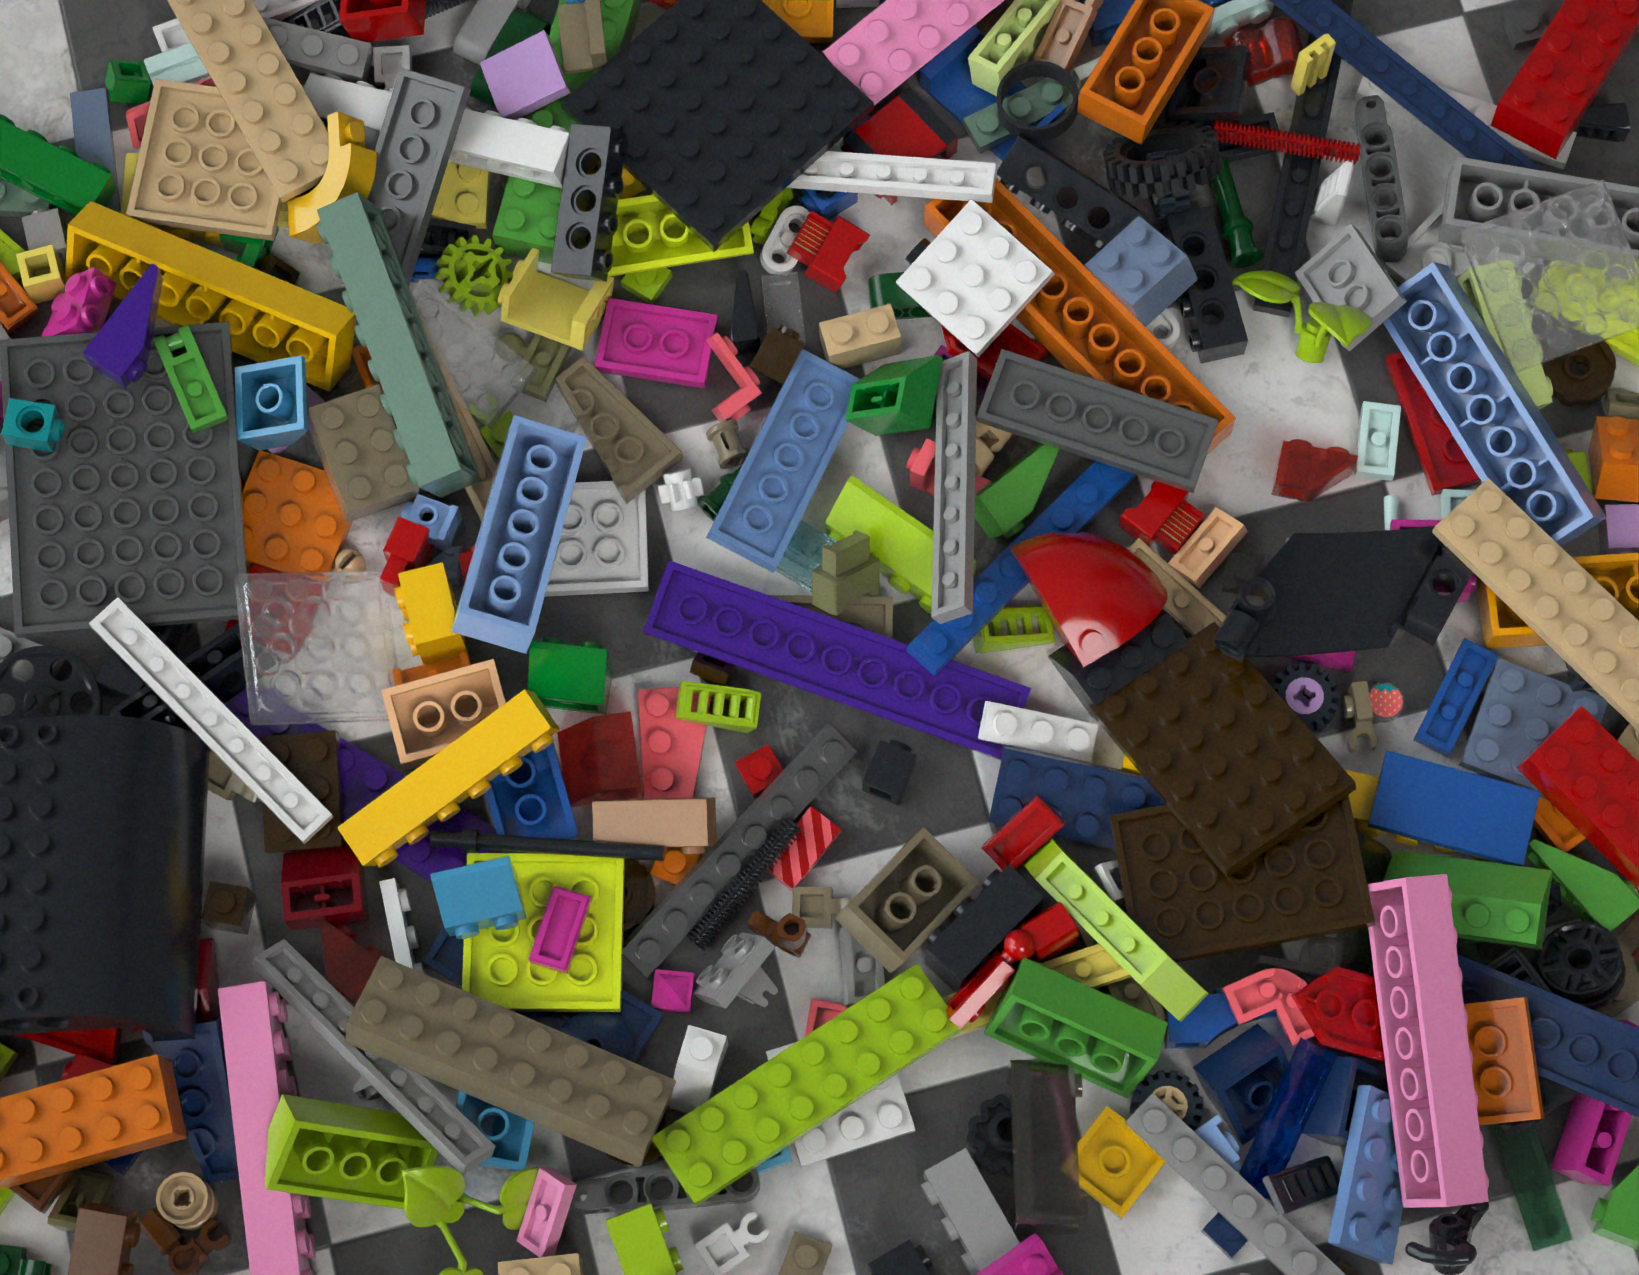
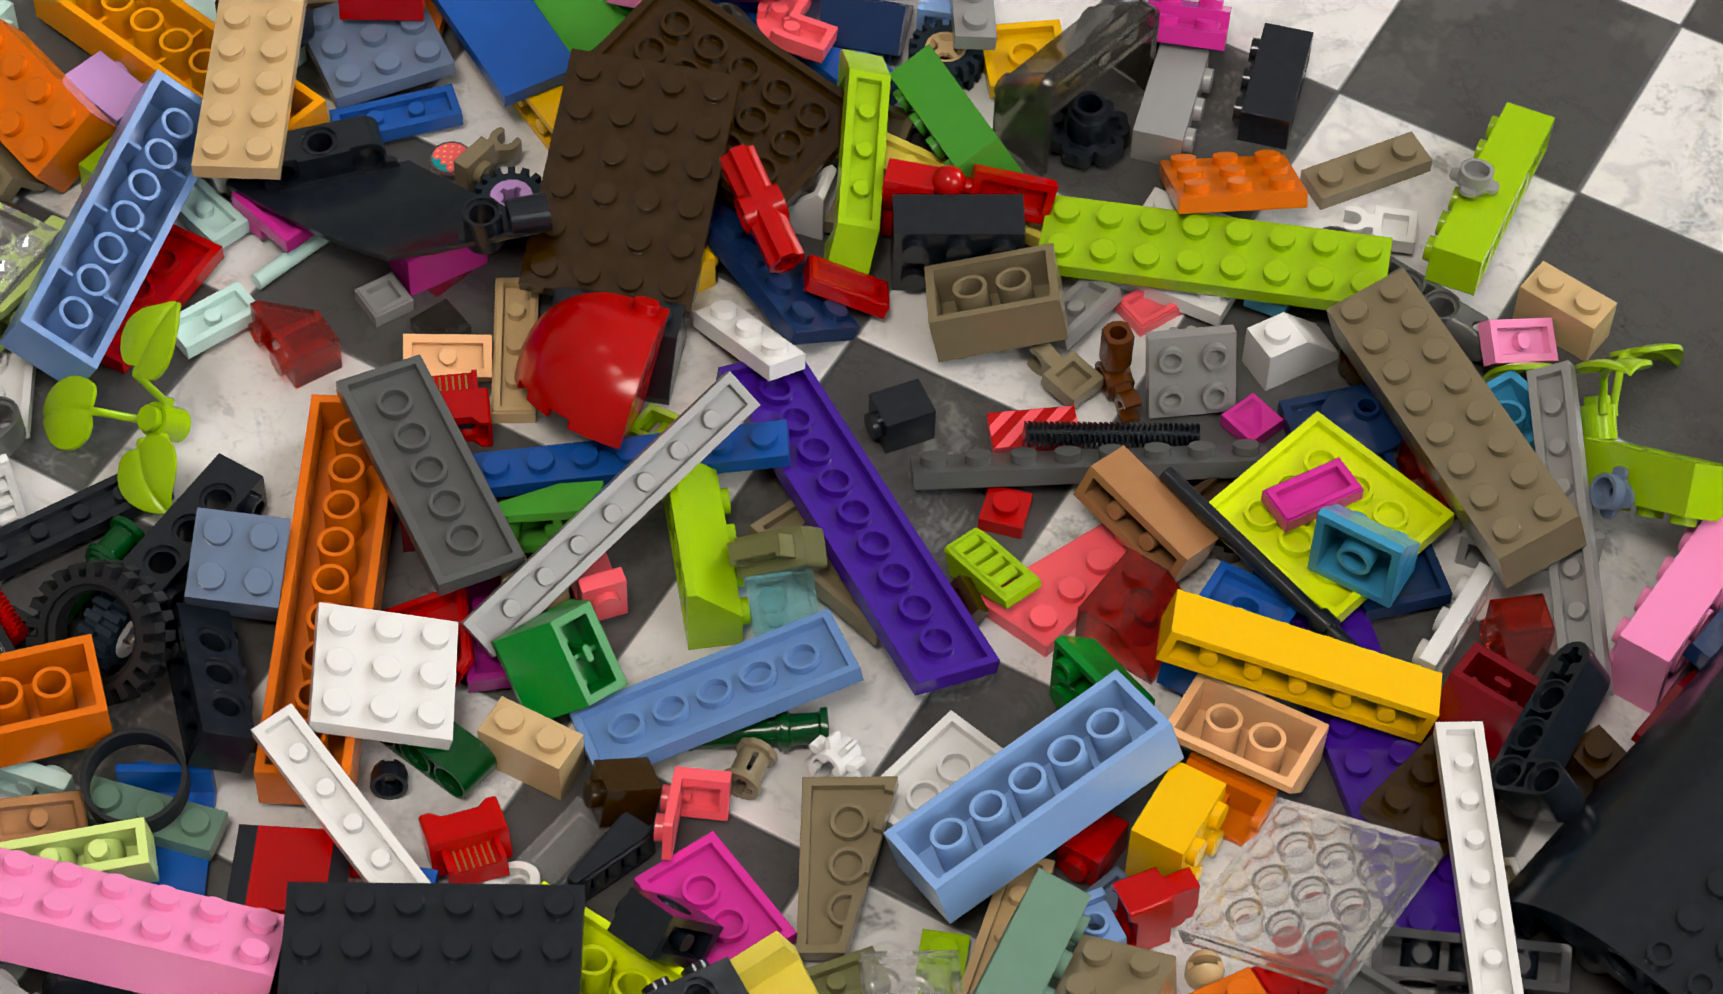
camera: 140 degrees left, 20 degrees down
light grey plate [1295,224,1407,351] -> none
none -> black brick [607,887,724,967]
none -> red piece [719,144,804,274]
none -> orange plate [1159,149,1308,214]
none -> black beam [1490,641,1611,823]
none -> sand blue plate [1589,466,1635,519]

